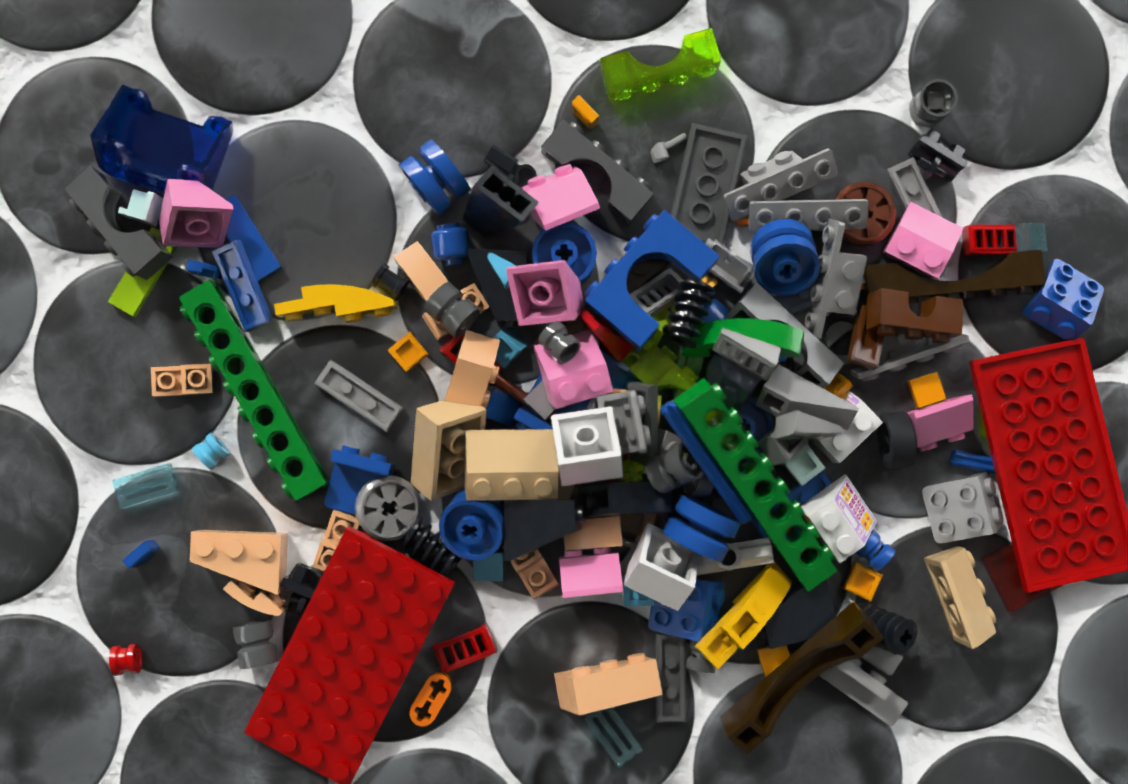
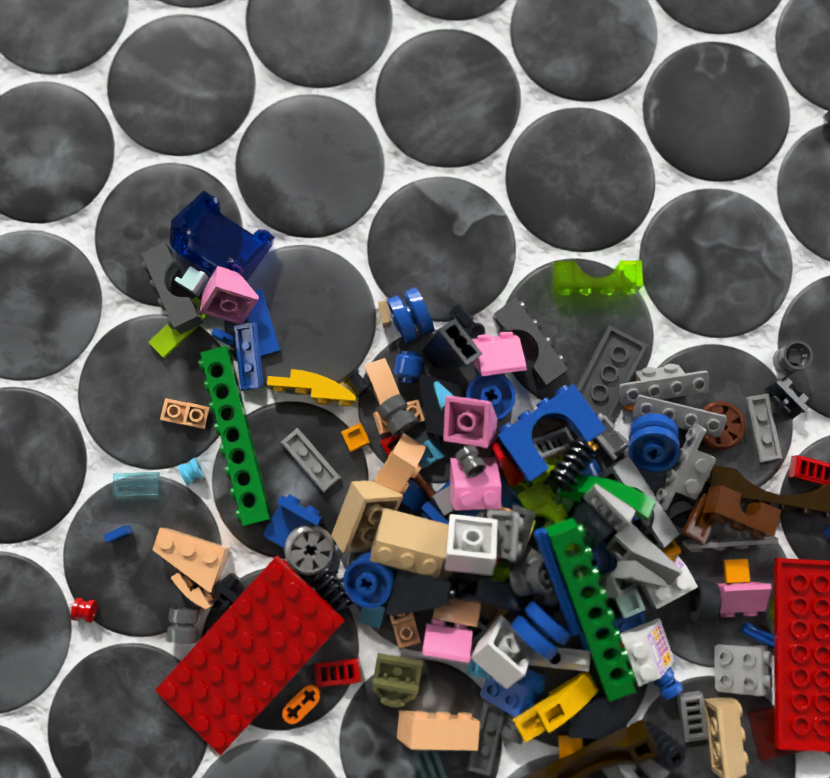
camera: 20 degrees right, 5 degrees down
light nougat slope [312,509,360,571] -> none
light orange tile [571,95,599,130] -> none
light grey hand [650,133,687,163] -> none
light orange tile [842,562,883,601] -> none
bright pink slope [882,202,963,280] -> none
none -> olive slope [372,653,423,707]
none -> tan tile [378,301,391,328]
none -> light grey slope [676,691,708,742]

